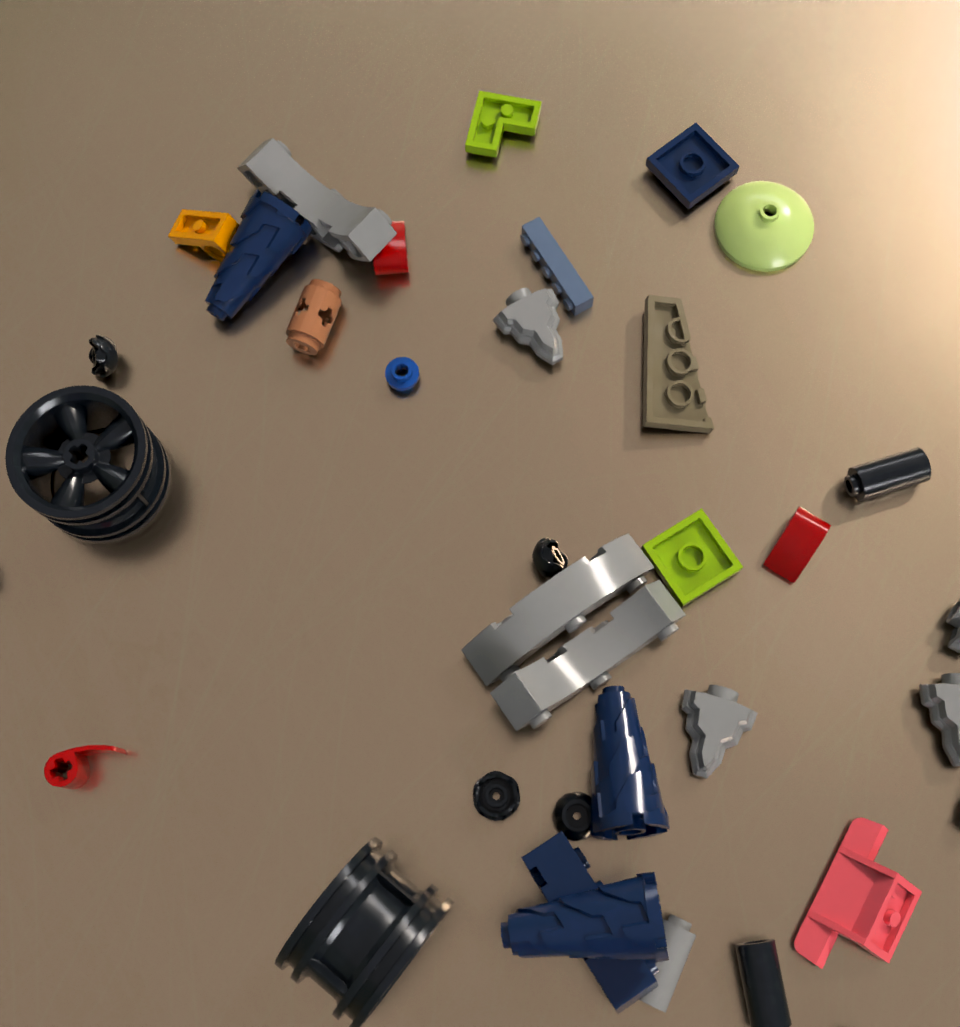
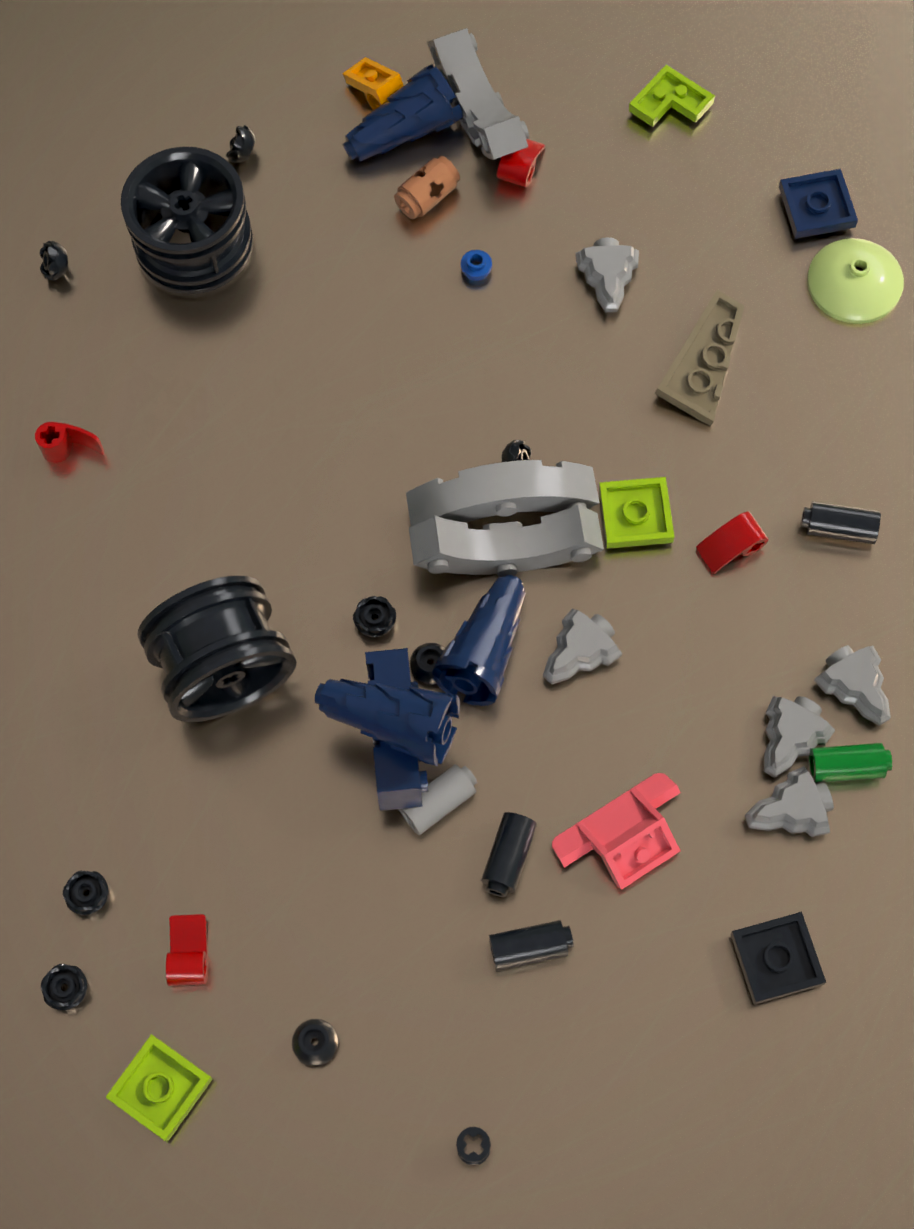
camera: 25 degrees right, 5 degrees down
sand blue piece [520,216,594,316] -> none

